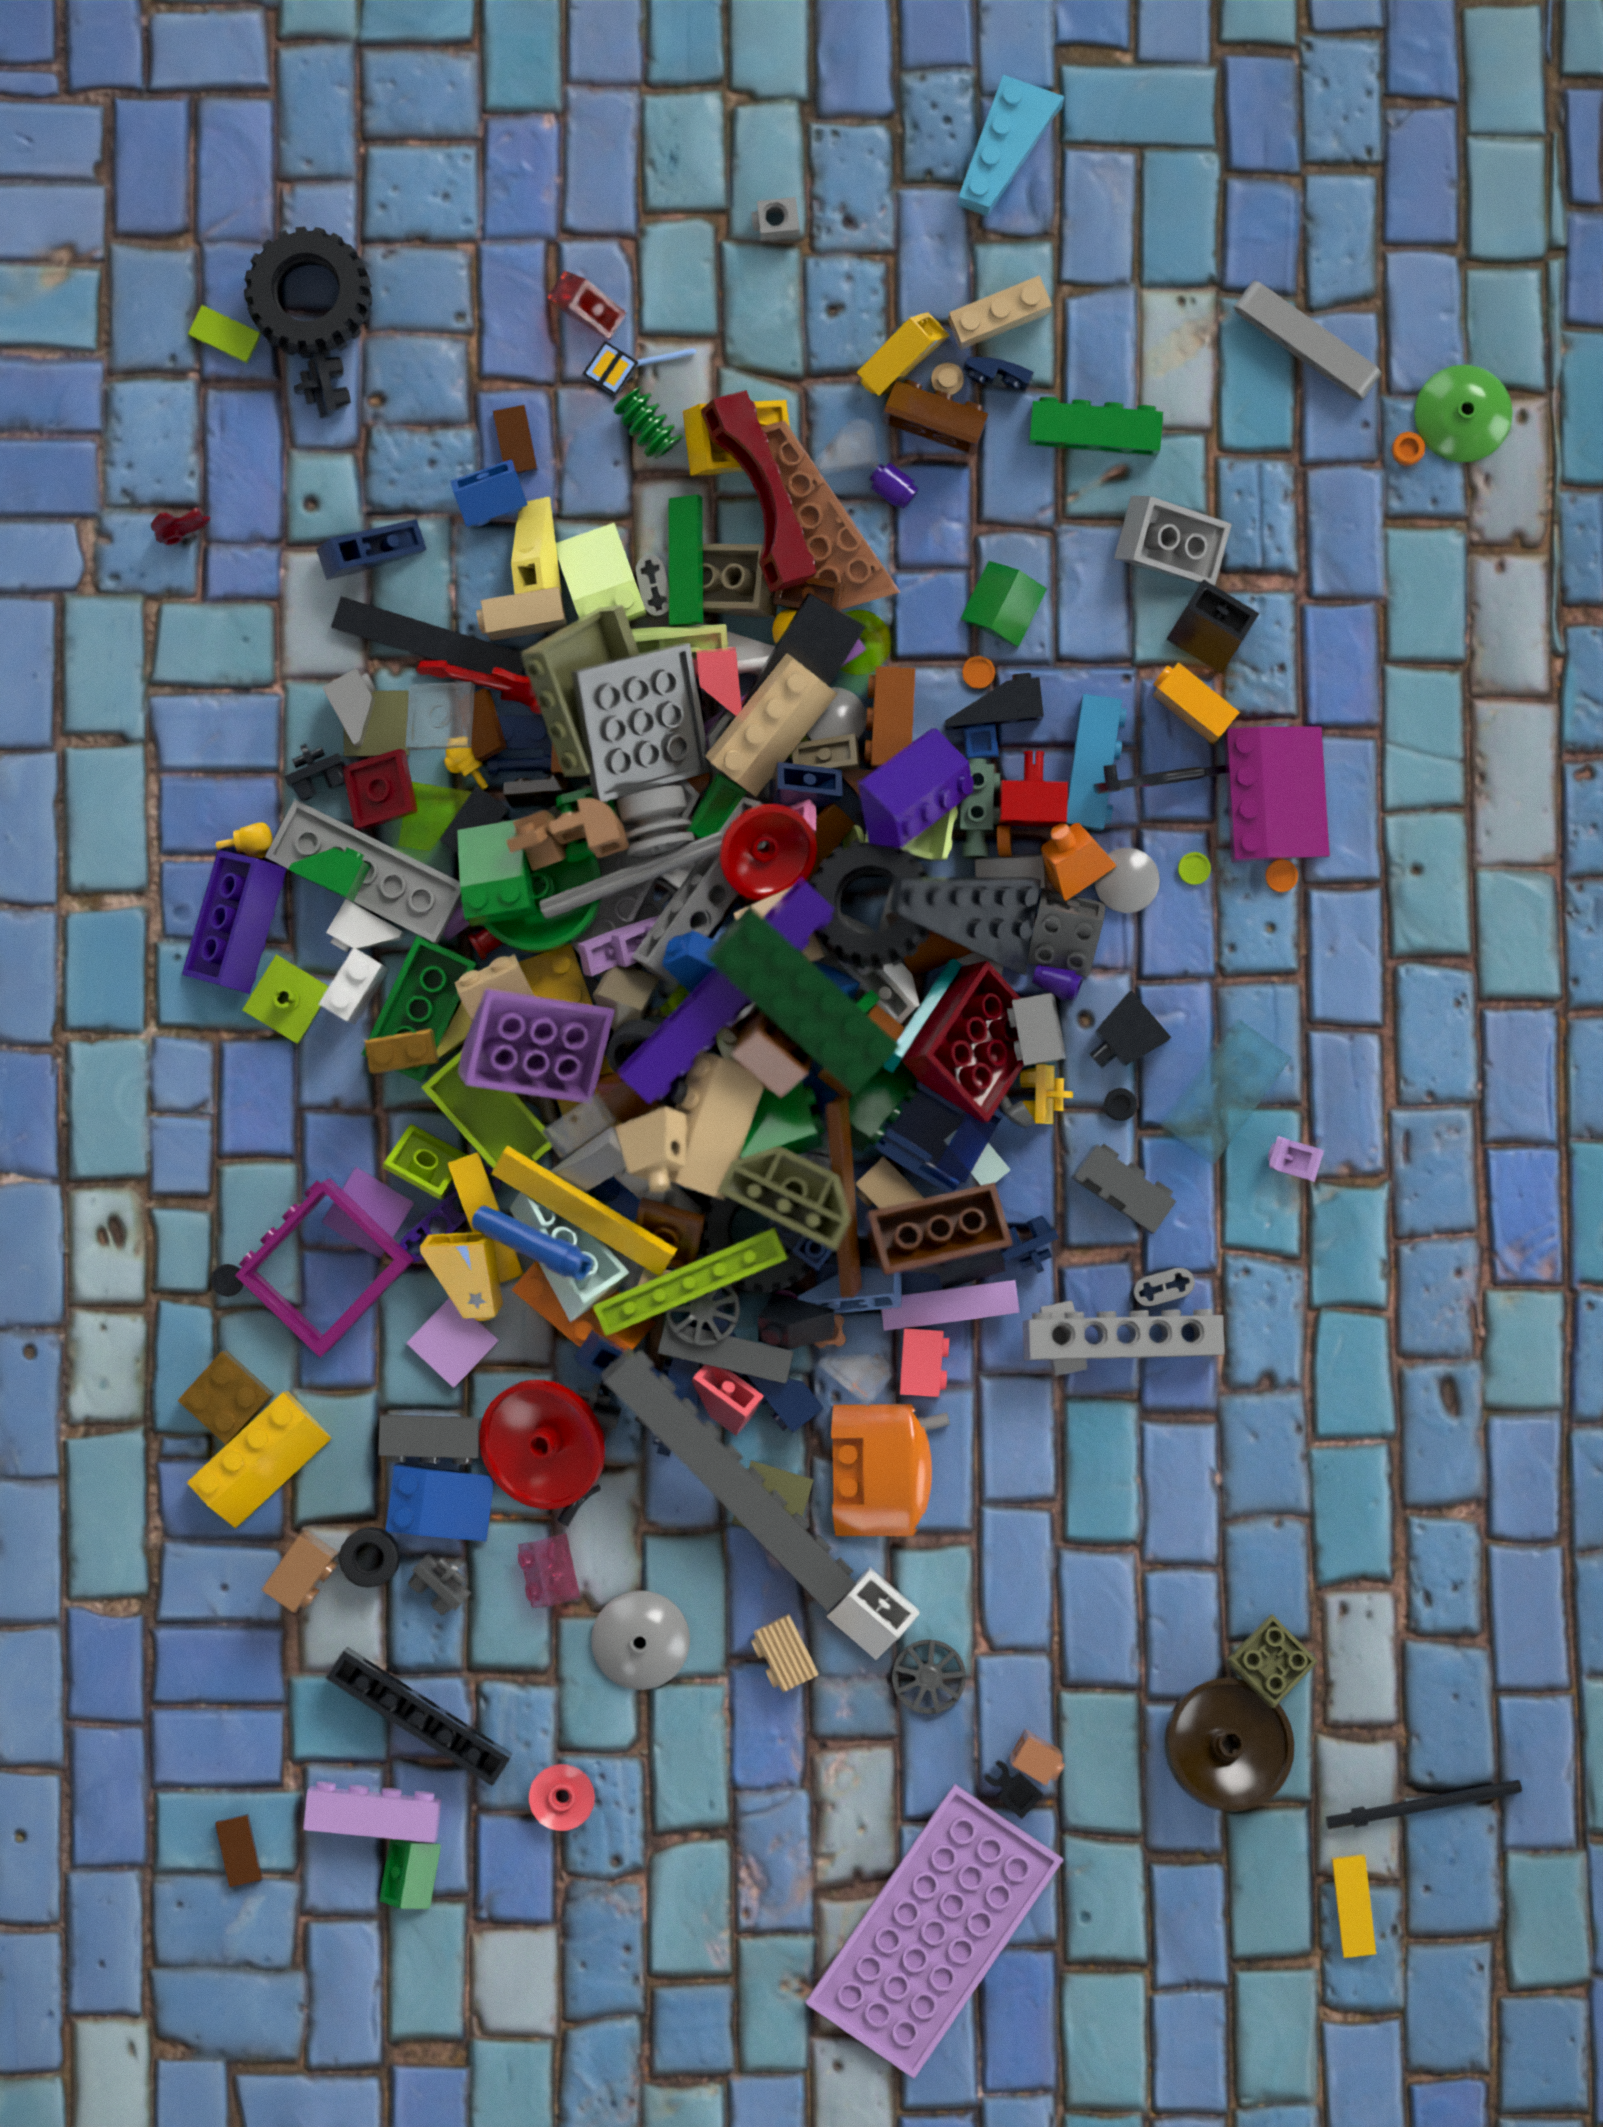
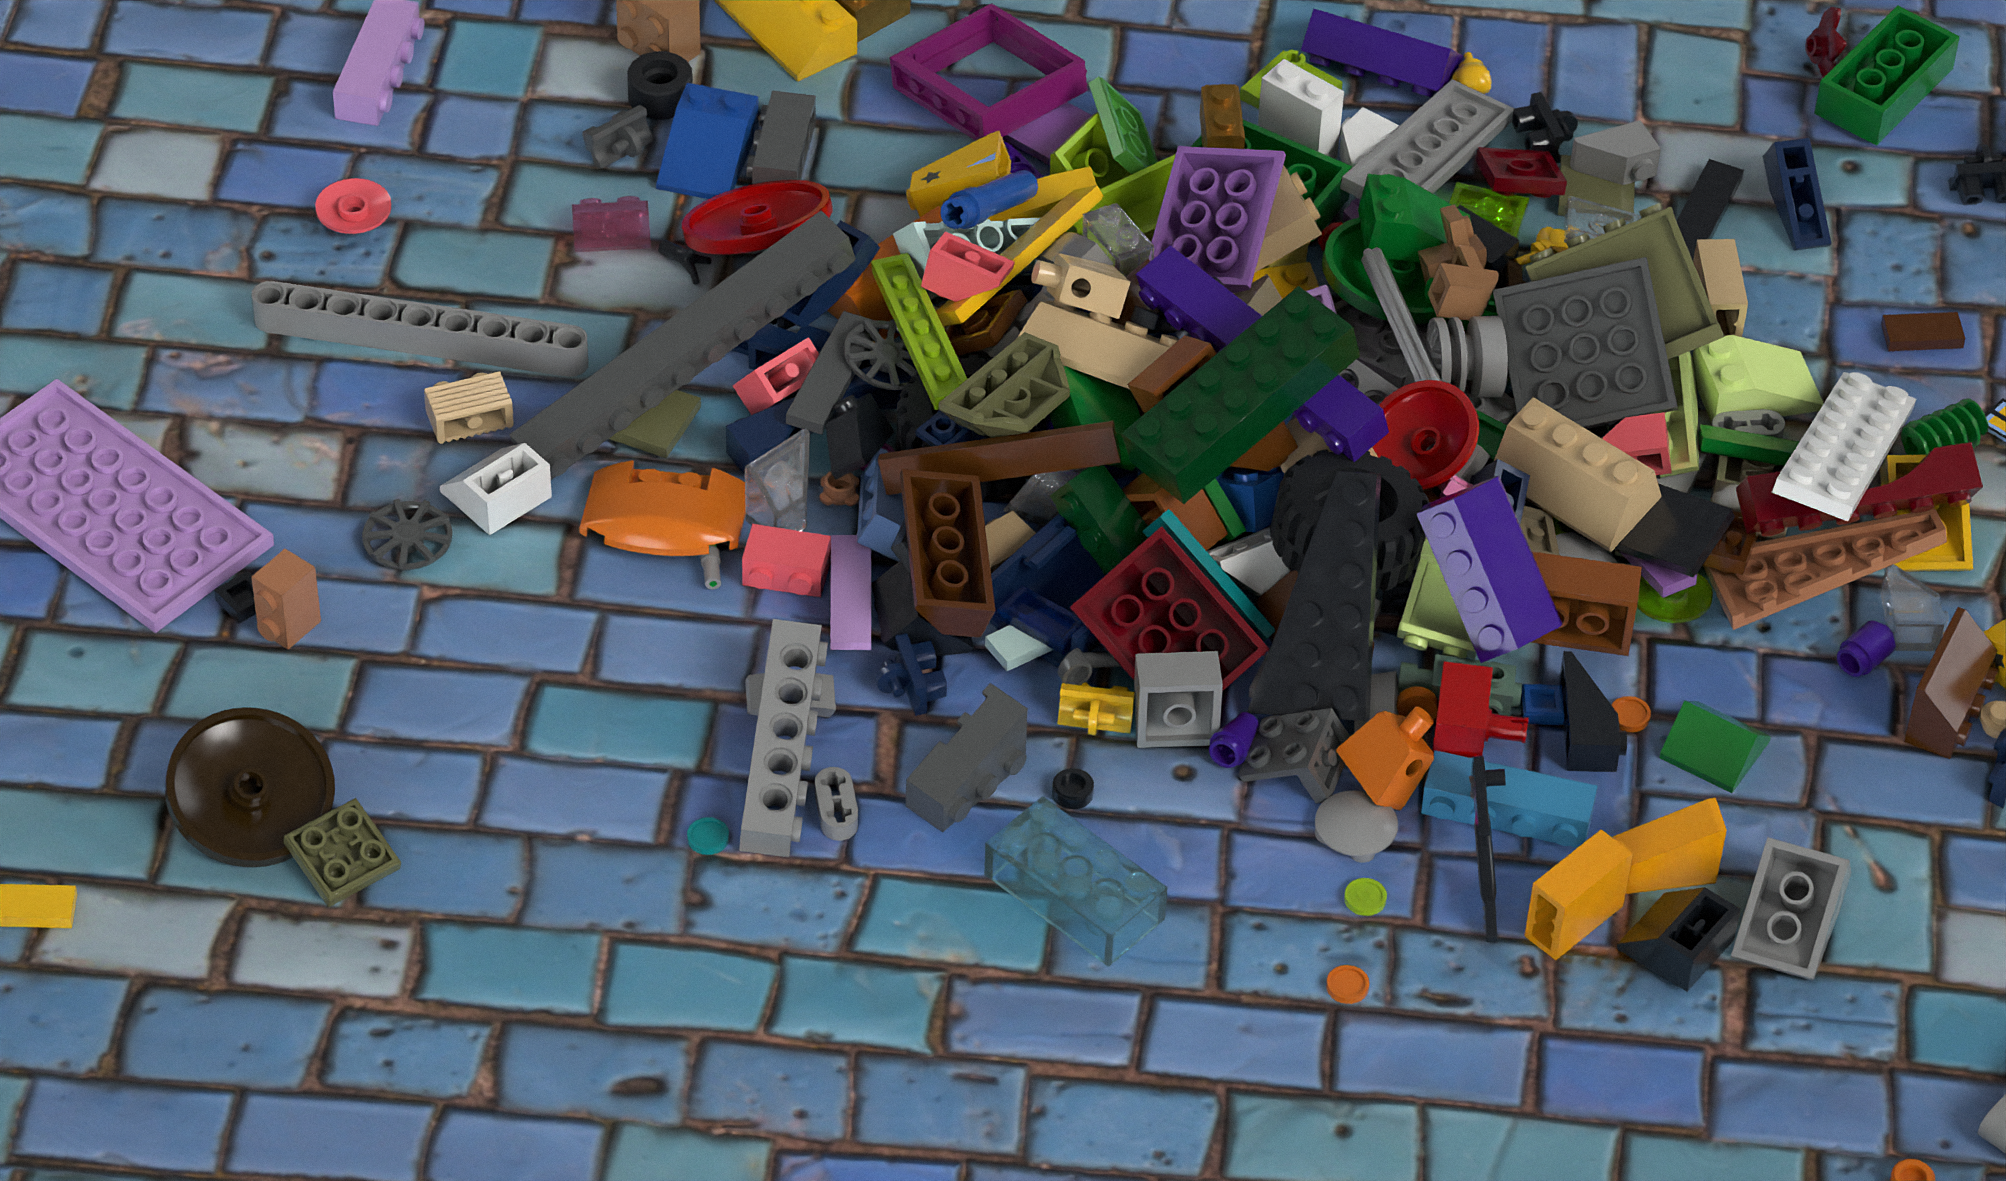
camera: 95 degrees right, 40 degrees down
green slope [288,847,371,902] -> none
black brick [326,1647,513,1786] -> none
panel [379,1839,441,1909] -> none
lavender tile [407,1297,500,1388] -> none
blue brick [450,459,528,527] -> none
light yellow slope [511,497,562,594] -> none
light grey dish [591,1590,690,1690] -> none
green brick [1028,397,1163,456] -> none
black torso [1089,990,1172,1069] -> none
magenta slope [1223,726,1330,863] -> none
lavender bracket [1268,1136,1324,1182] -> none
black bar [1326,1780,1522,1830] -> none
none -> light grey beam [251,281,588,377]
none -> teal piece [687,817,729,855]
none -> coral slope [921,231,1015,302]
none -> bright green tile [1089,76,1158,174]
none -> light orange slope [1613,798,1727,894]
none -> white plate [1772,372,1916,521]
none -> green brick [1814,5,1960,146]

